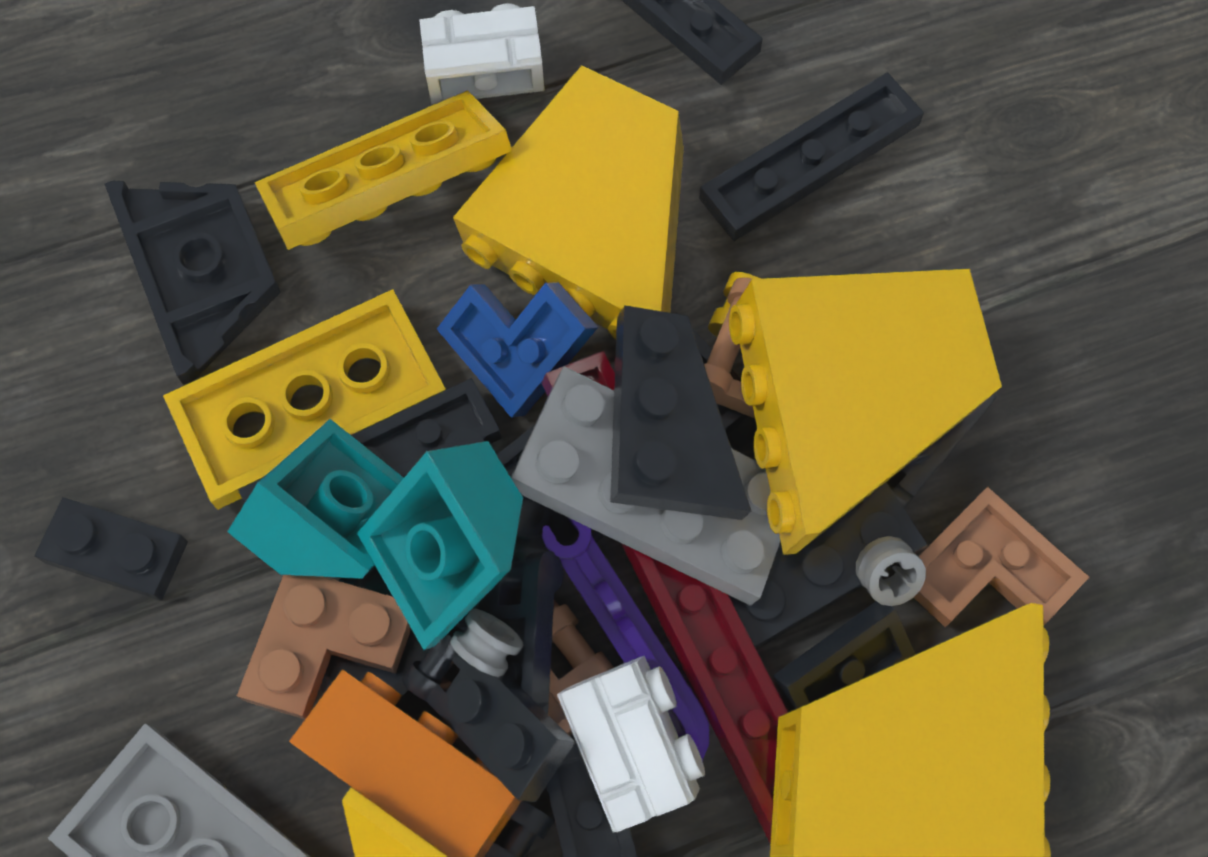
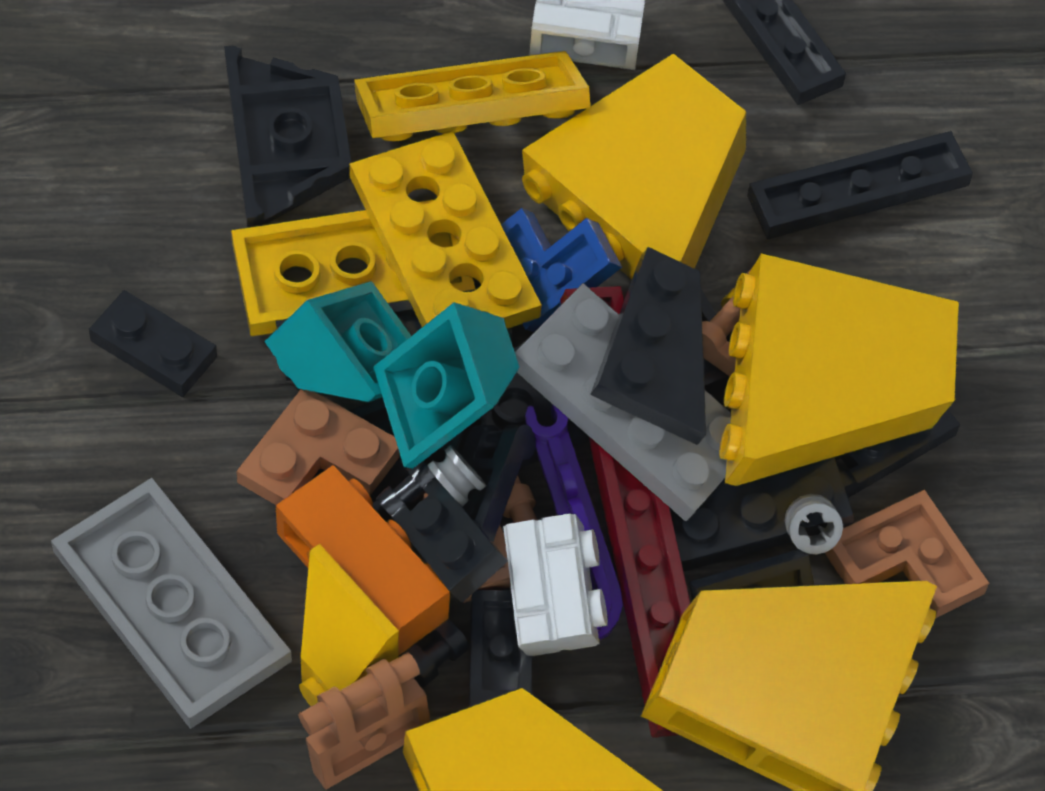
camera: 10 degrees right, 10 degrees down
none -> yellow plate [350,131,542,328]

